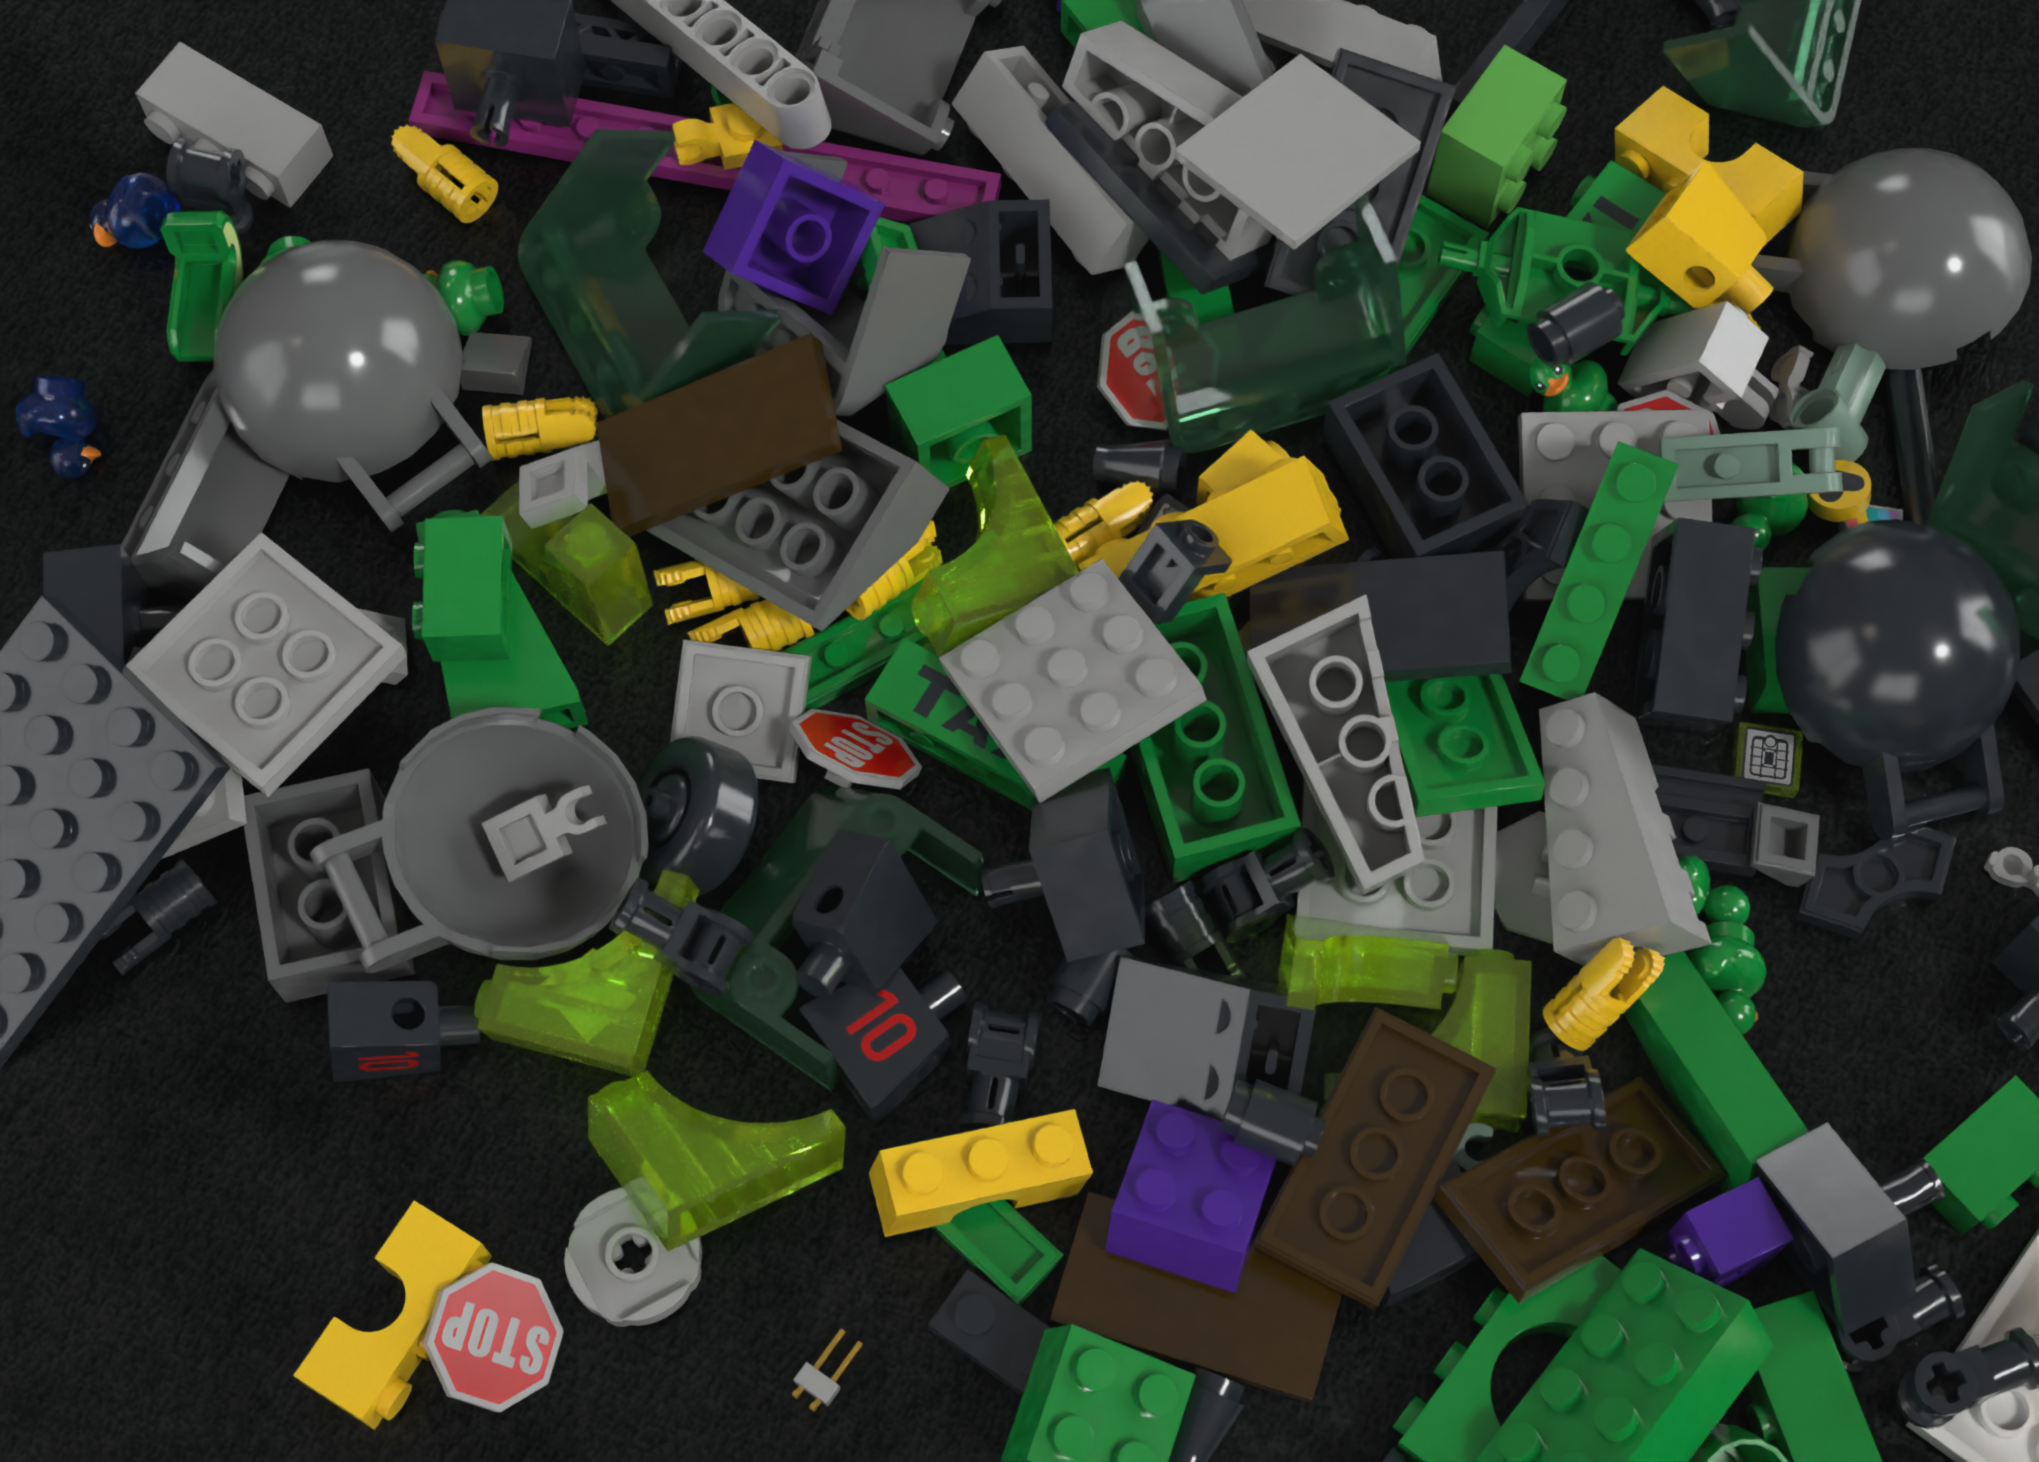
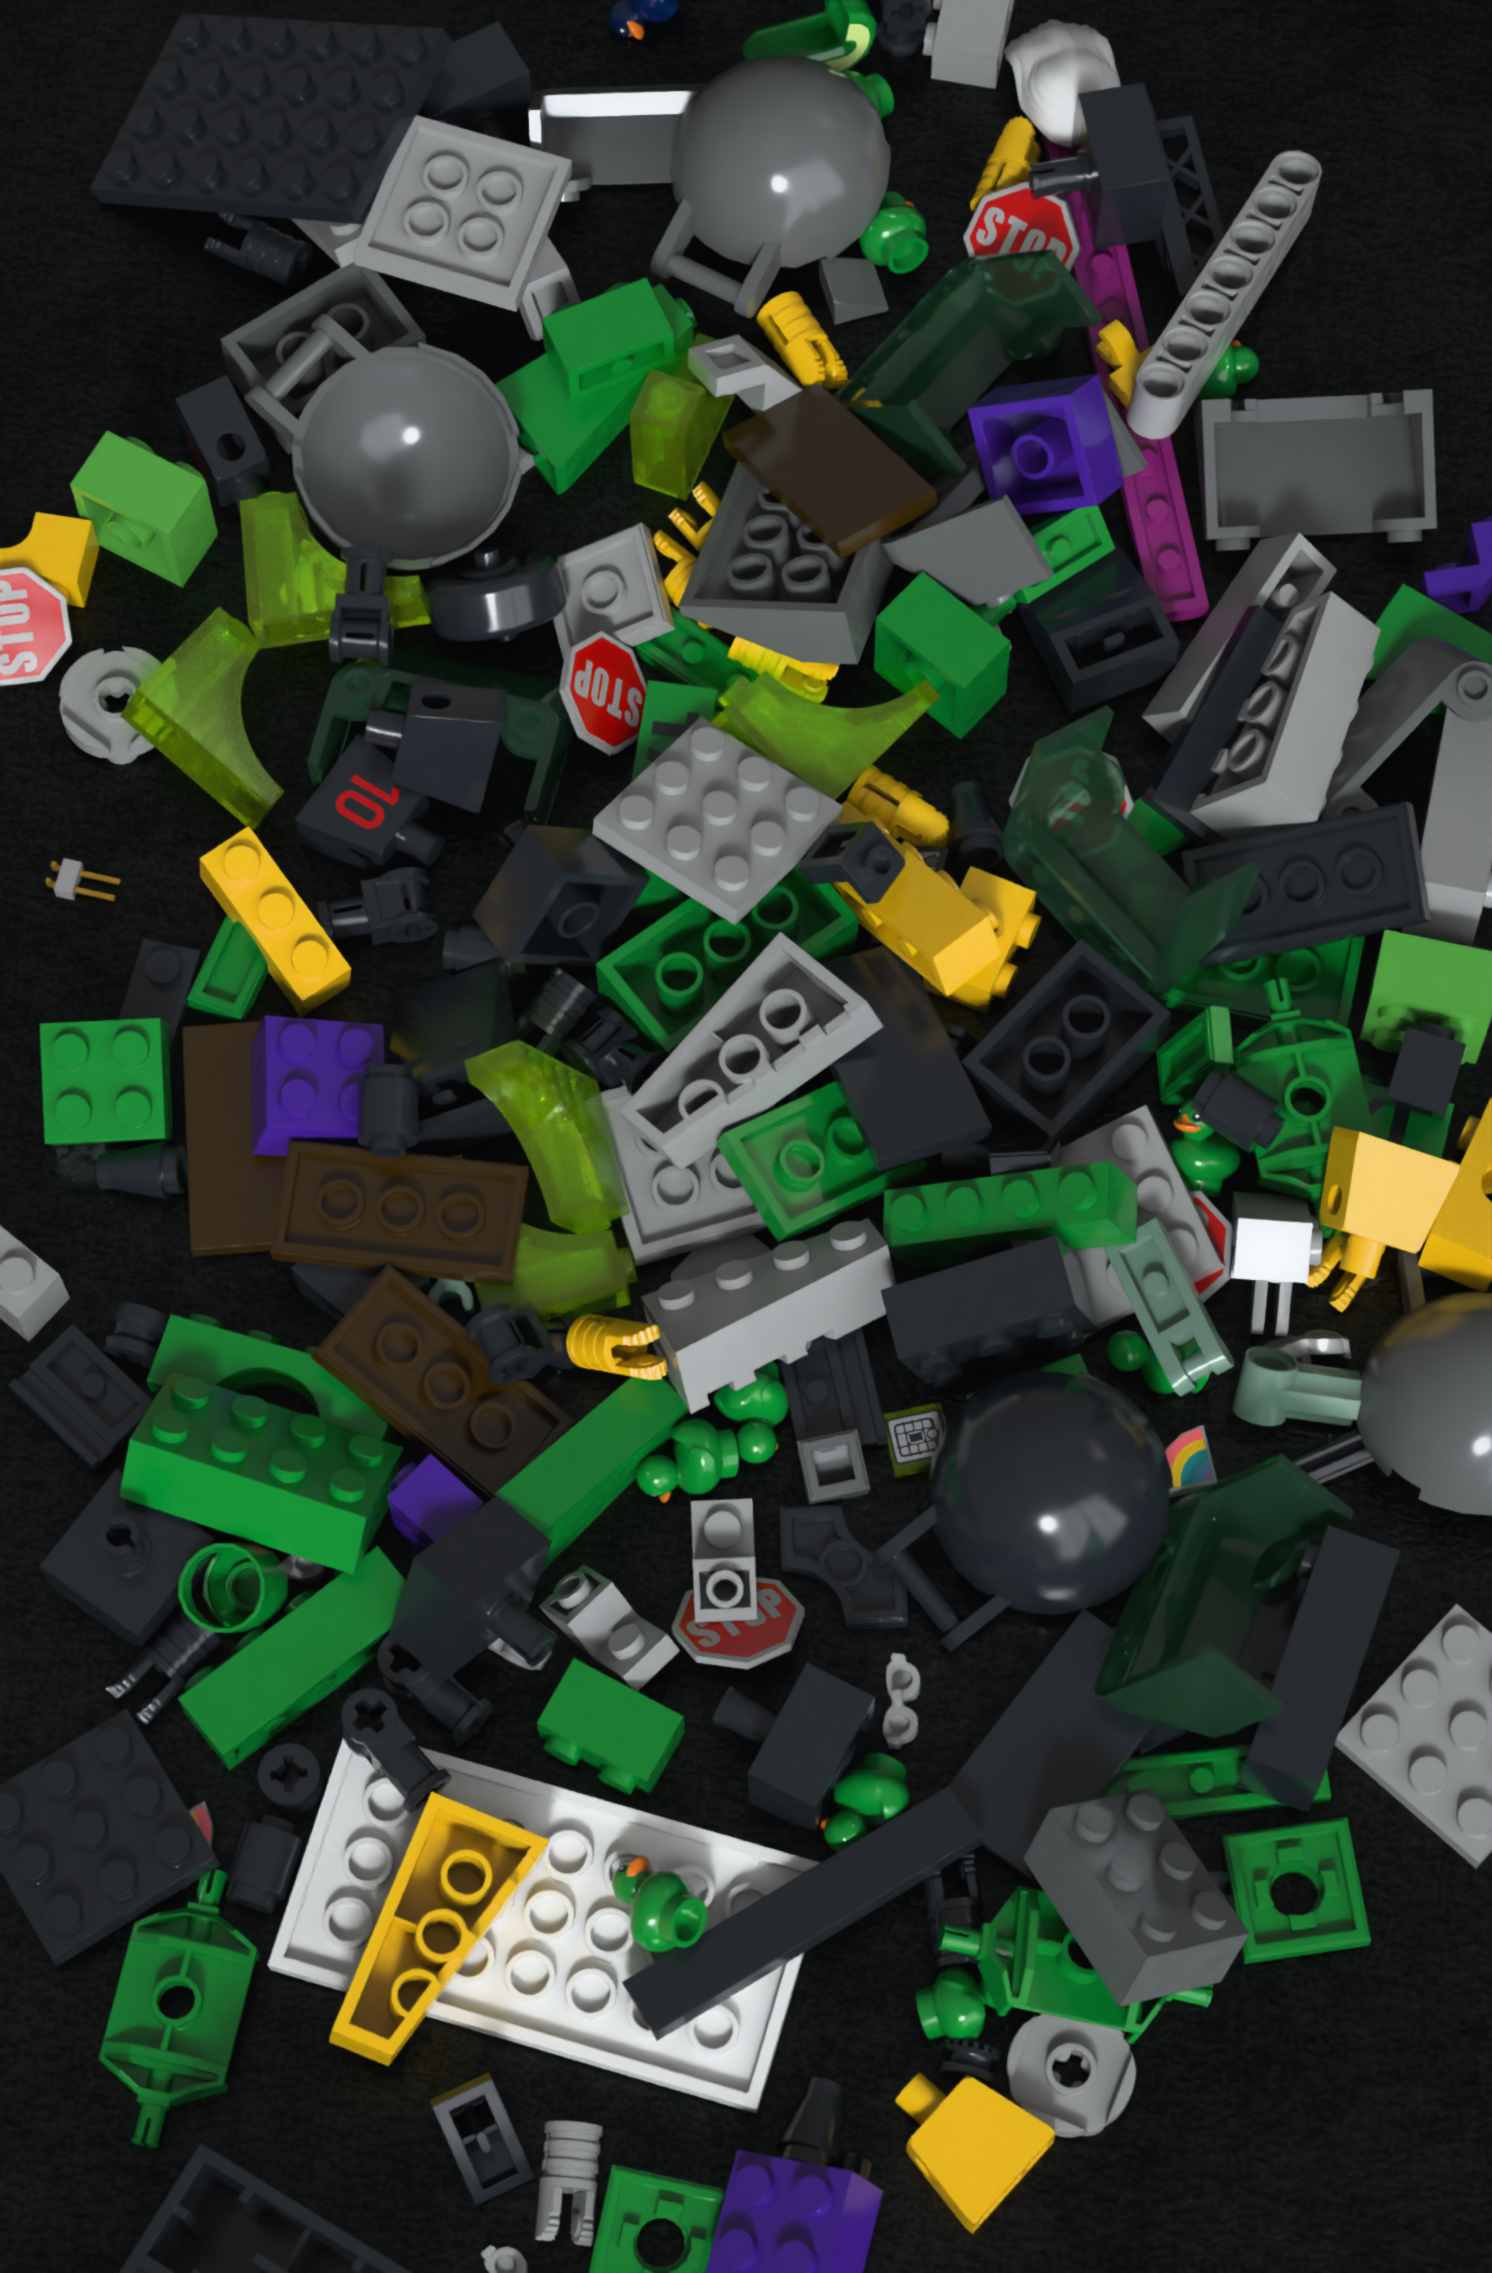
camera: 70 degrees right, 0 degrees up
light grey plate [481,785,607,882] -> none
light grey piece [1174,54,1421,250] -> none
yellow tile [1807,460,1871,522] -> none
none -> bright green brick [70,431,218,588]
none -> light grey slope [539,1564,680,1692]
none -> piece [671,1577,805,1669]
none -> light grey slope [691,1499,758,1623]
none -> piece [963,181,1081,303]
none -> white hair [1004,20,1121,147]
none -> green tile [1156,1005,1234,1106]
none -> black brick [1385,1023,1466,1121]

